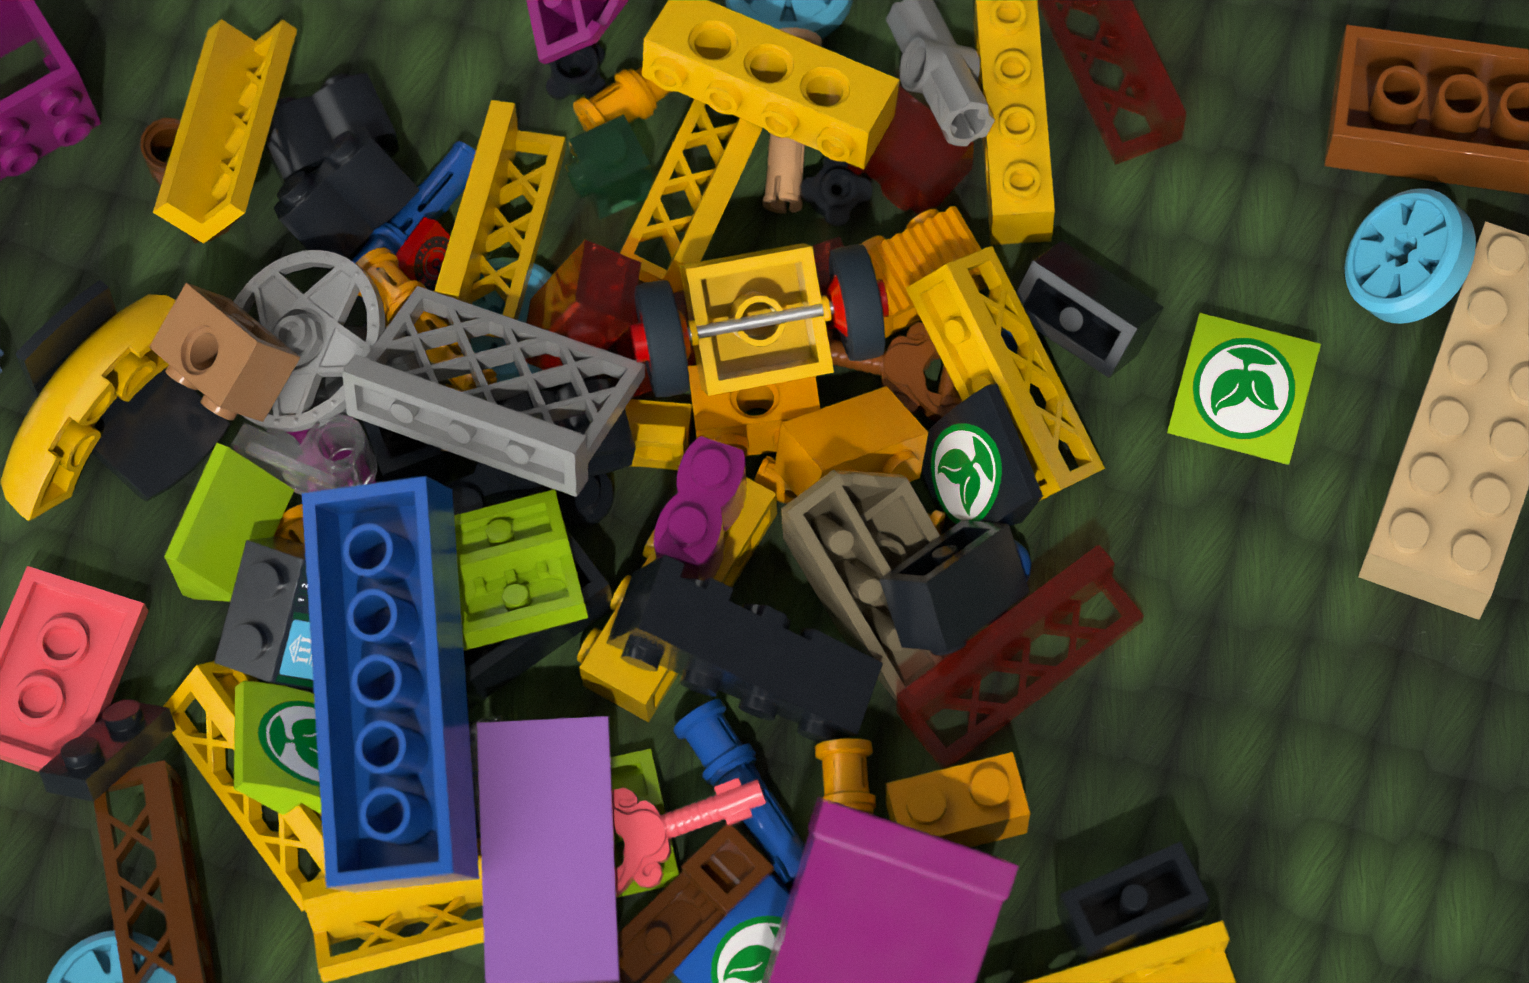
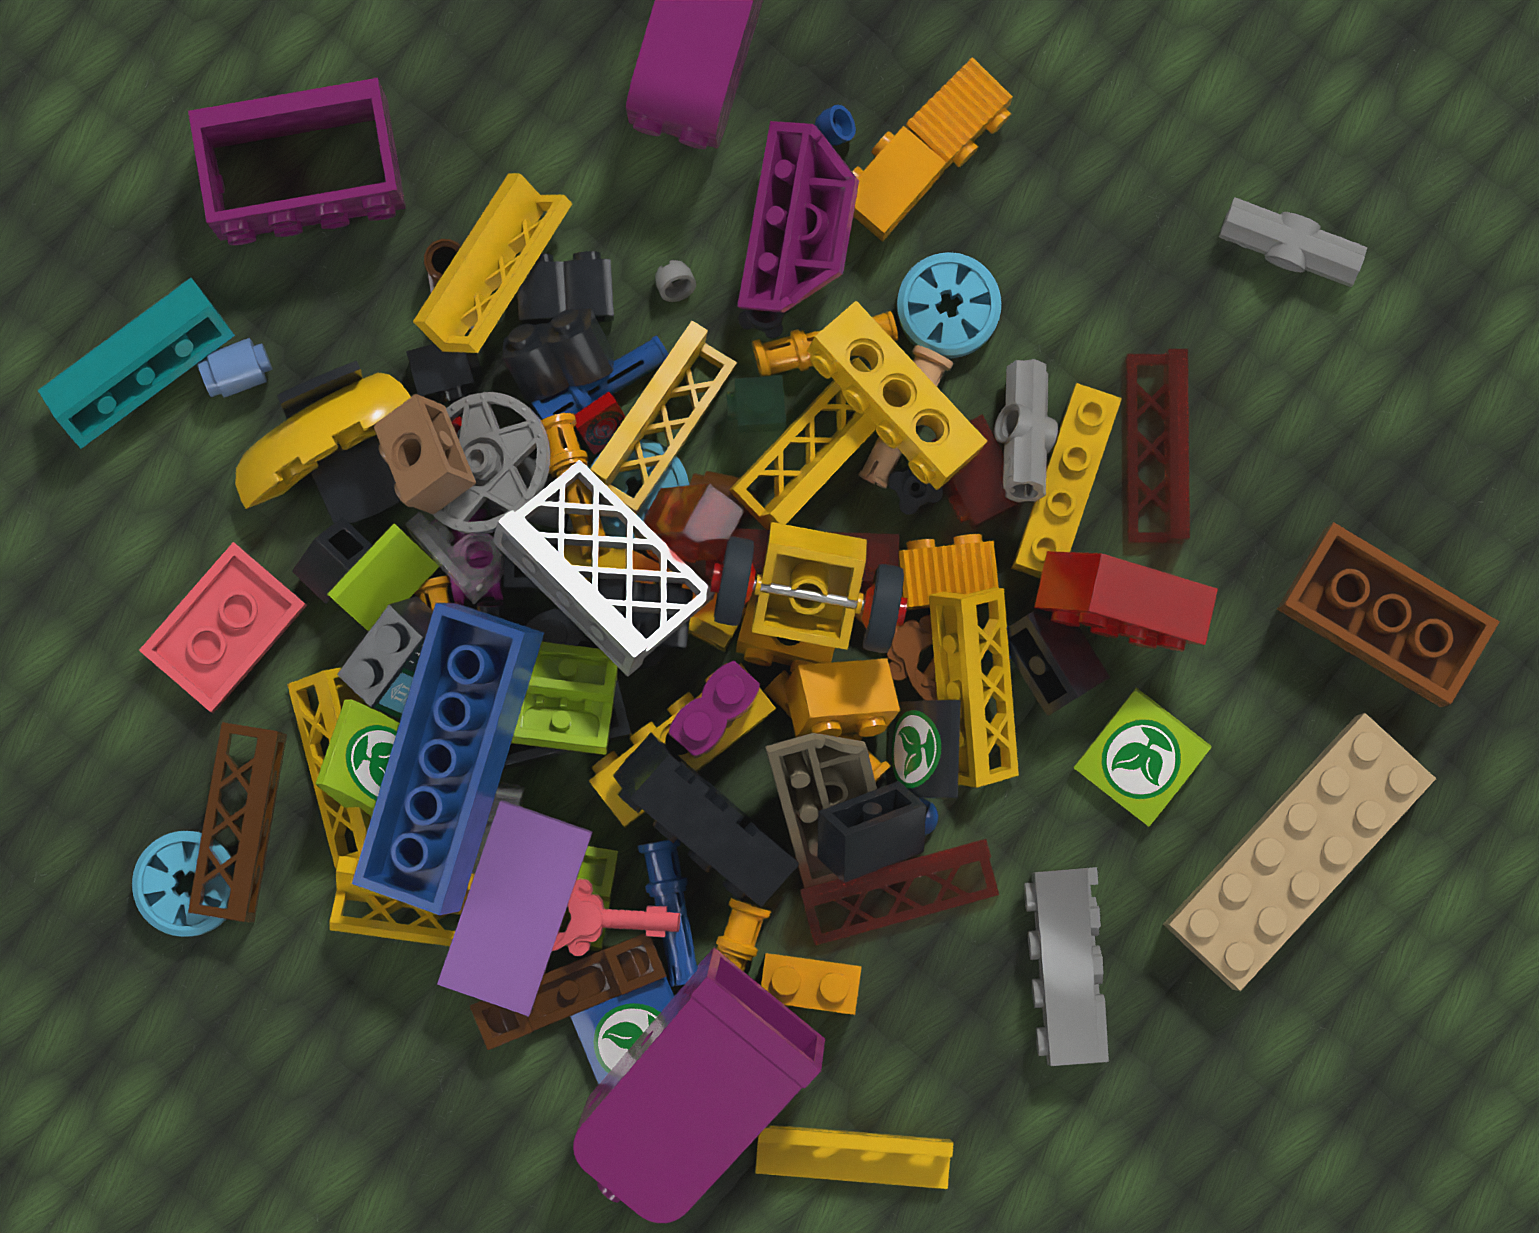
camera: 15 degrees right, 15 degrees up
black plate [39,699,176,802] -> none
black brick [1056,841,1210,965] -> none
medium azure wheel [1345,189,1476,324] -> none
none -> black brick [292,517,373,604]
none -> black brick [406,344,482,405]
none -> light grey hinge [655,260,696,302]
none -> light grey wedge [1024,867,1109,1066]
none -> red brick [1035,551,1218,651]

